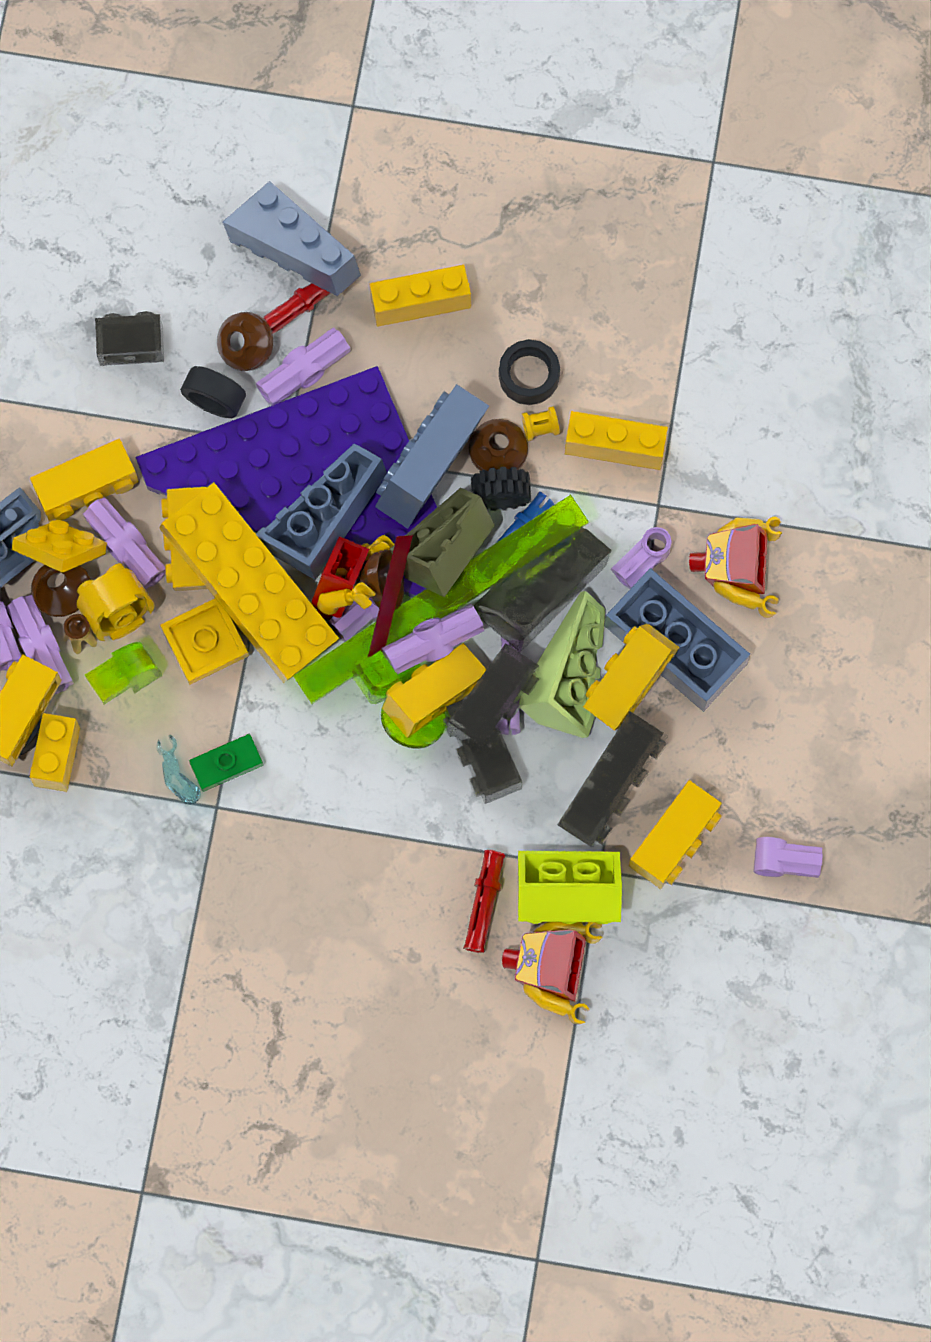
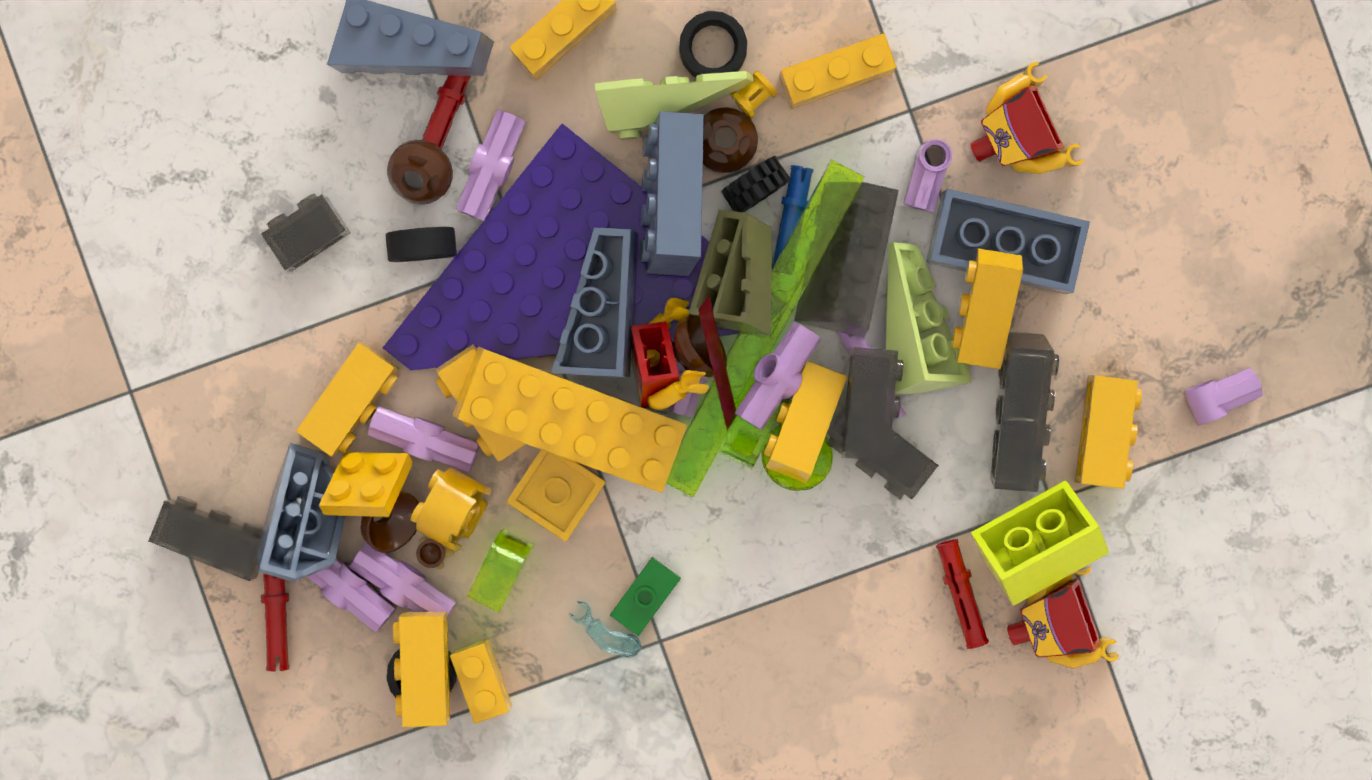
camera: 30 degrees left, 15 degrees up
none -> yellowish green wedge [595,71,754,140]

